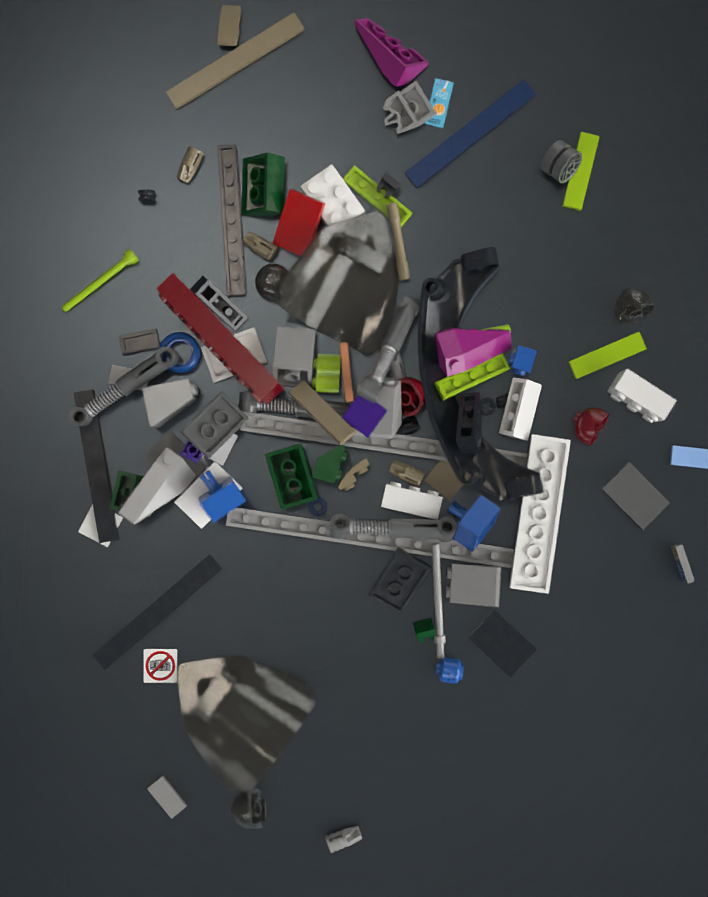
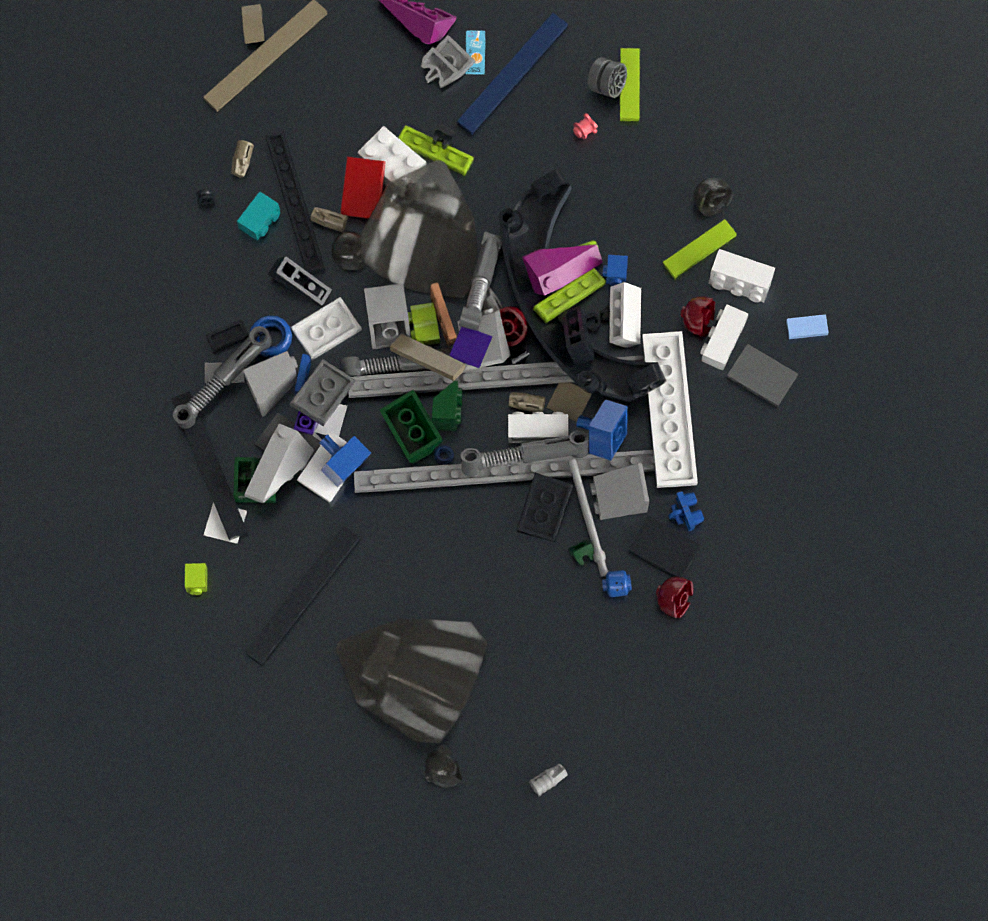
camera: 15 degrees left, 15 degrees down
lime piece [62,248,139,312] -> none
sticker [144,649,177,683] -> none
light grey tile [147,775,187,819] -> none
dark red brick [156,273,284,405] -> none
dark green slope [241,152,285,216] -> none
dark tan slope [338,458,370,492] -> none
dark tan piece [386,203,411,281] -> none
light grey tile [671,544,694,584] -> none
none -> lime brick [185,563,207,595]
none -> teal brick [237,192,280,241]
none -> blue tile [295,354,311,395]
none -> coral brick [573,113,597,139]
none -> dark red cylinder [656,577,693,618]
none -> blue hips [668,492,704,531]
none -> white brick [700,304,748,370]

